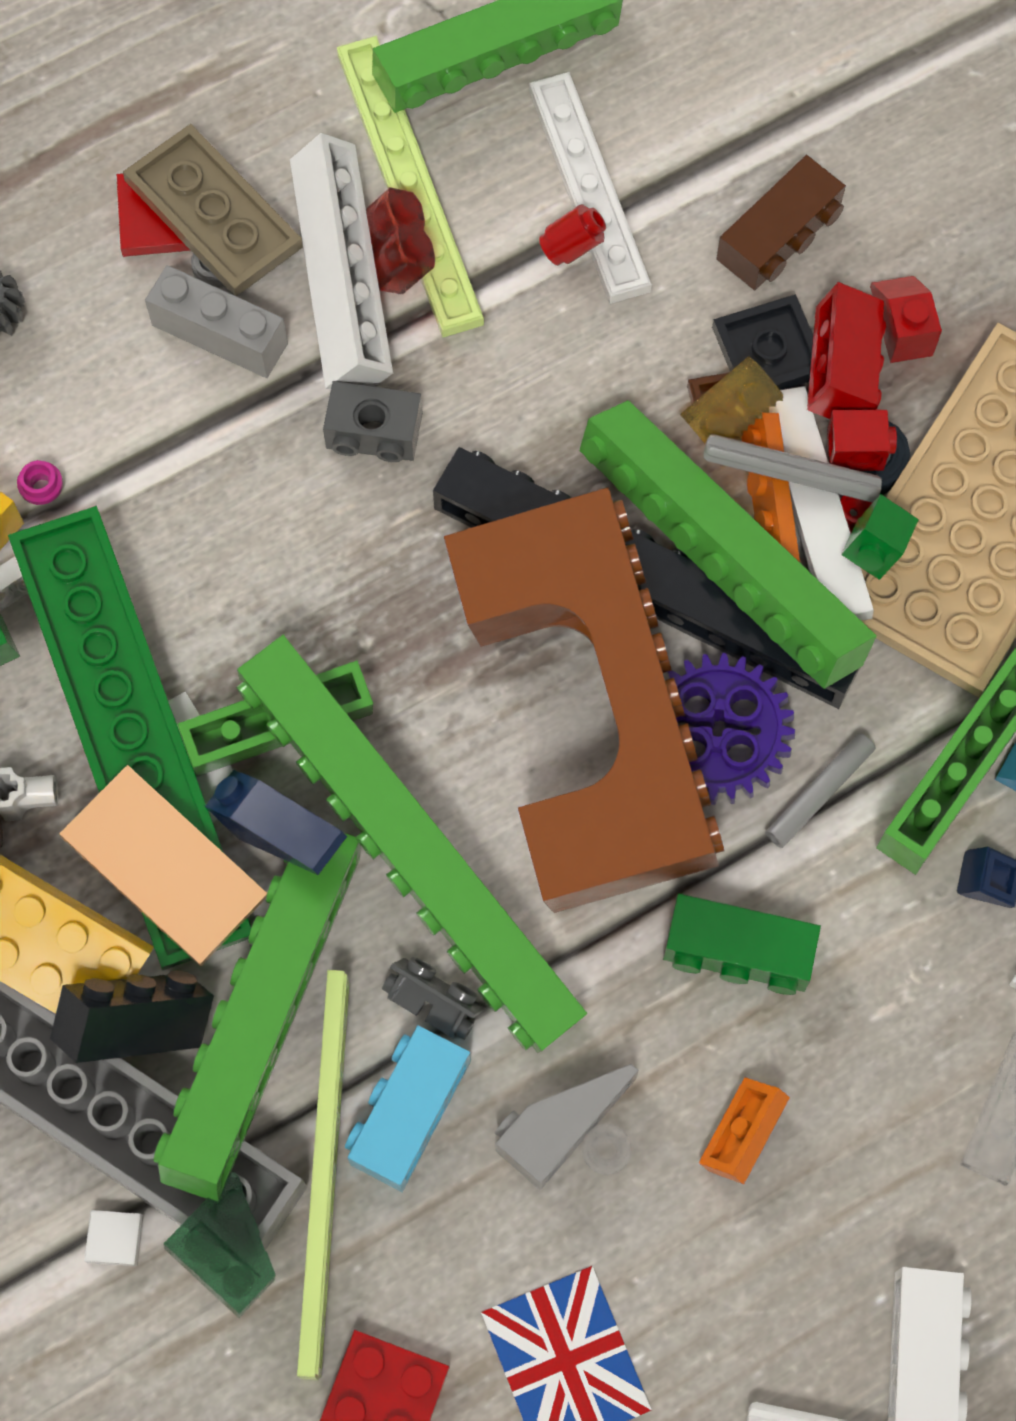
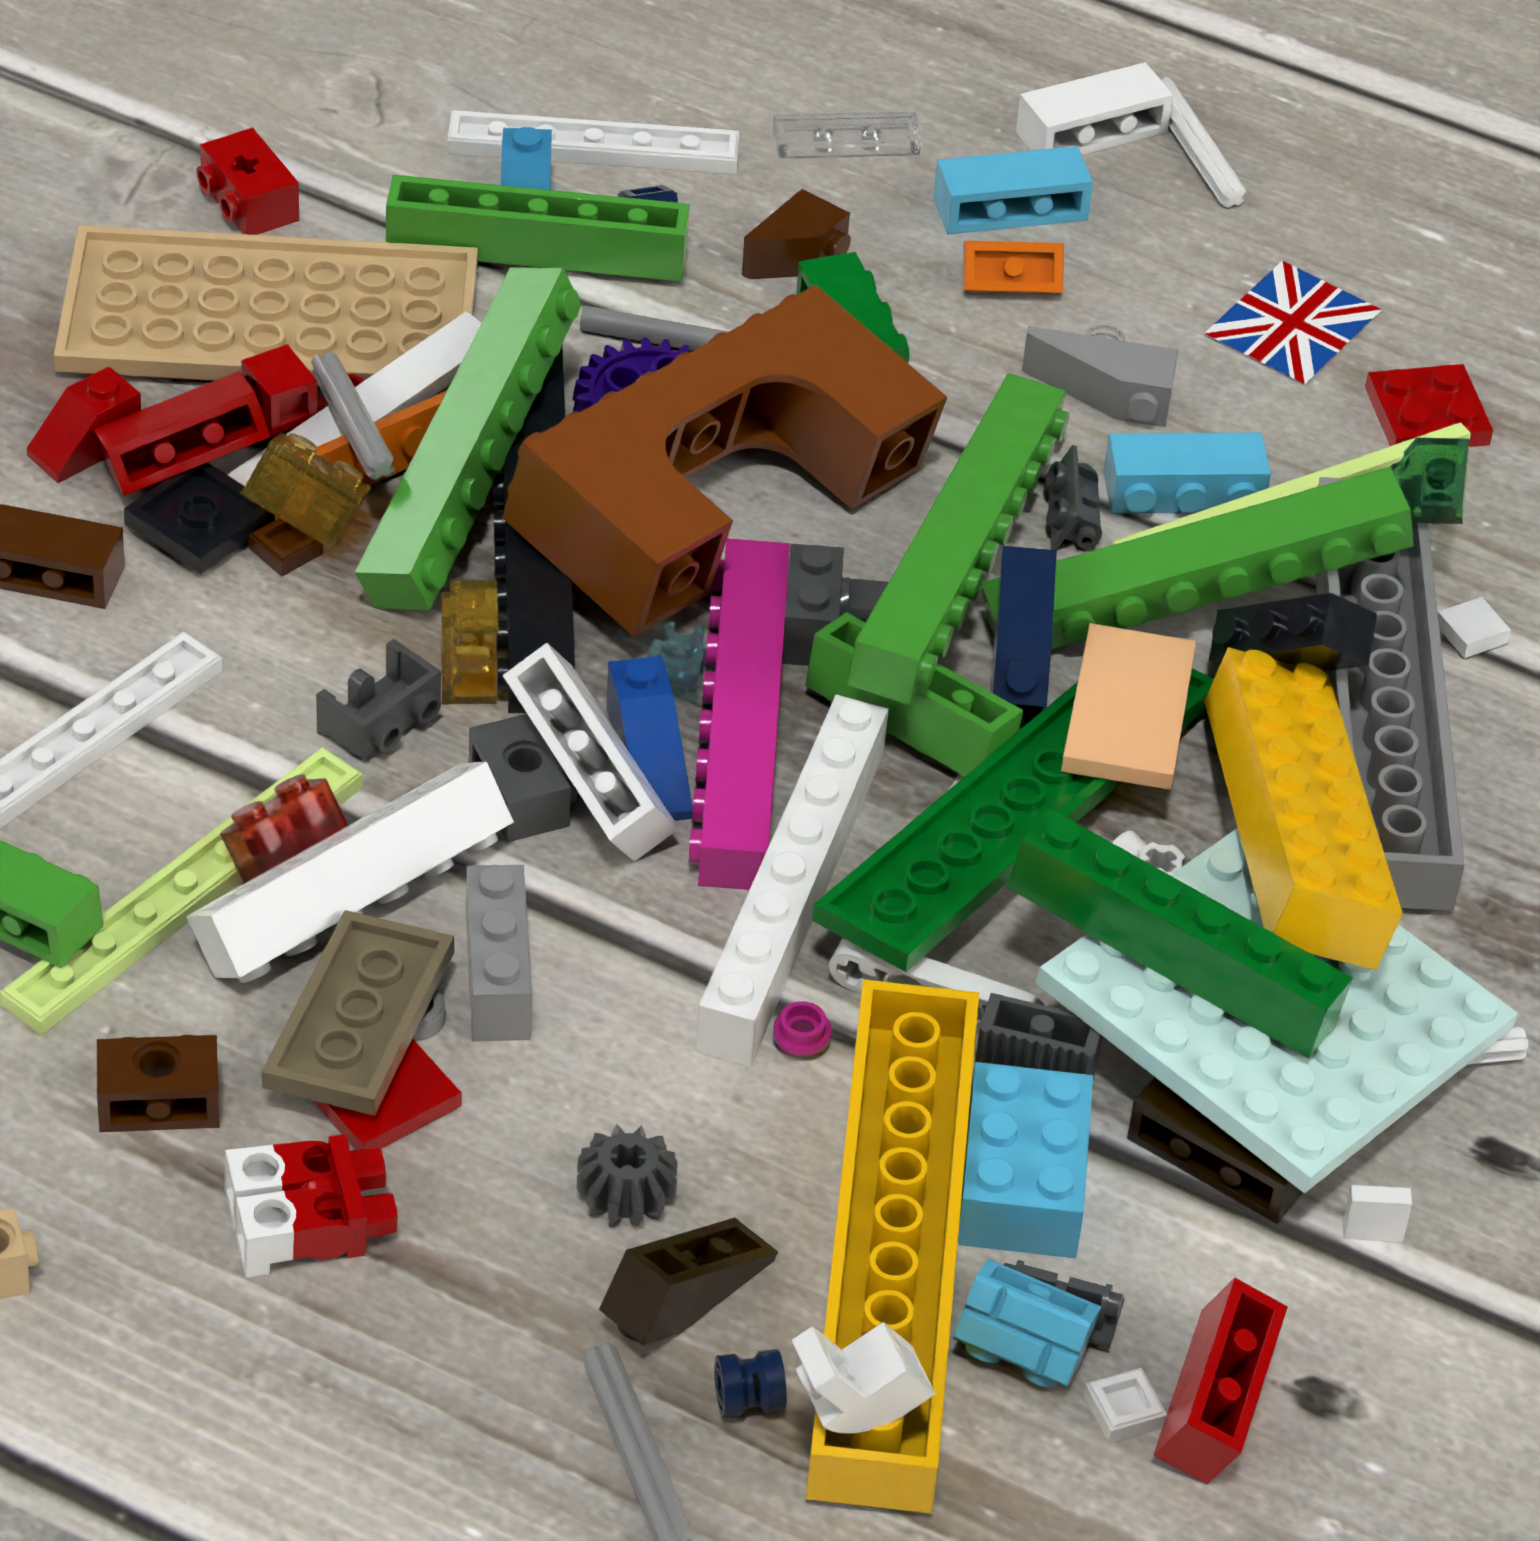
camera: 125 degrees left, 25 degrees down
red brick [539,204,606,266] -> none
green brick [841,494,919,580] -> none
none -> reddish brown brick [97,1035,219,1132]
none -> red hips [224,1134,398,1278]
none -> dark grey window [316,639,441,760]
none -> clear yellow window [441,580,498,705]
none -> white brick [503,643,679,862]
none -> blue slope [606,656,693,821]
none -> clear light blue plate [647,621,706,693]
none -> dark pink brick [688,538,790,890]
none -> white brick [695,695,889,1067]
none -> reddish brown slope [742,189,851,279]
none -> dark grey brick [782,543,889,666]
none -> medium azure brick [933,146,1093,234]

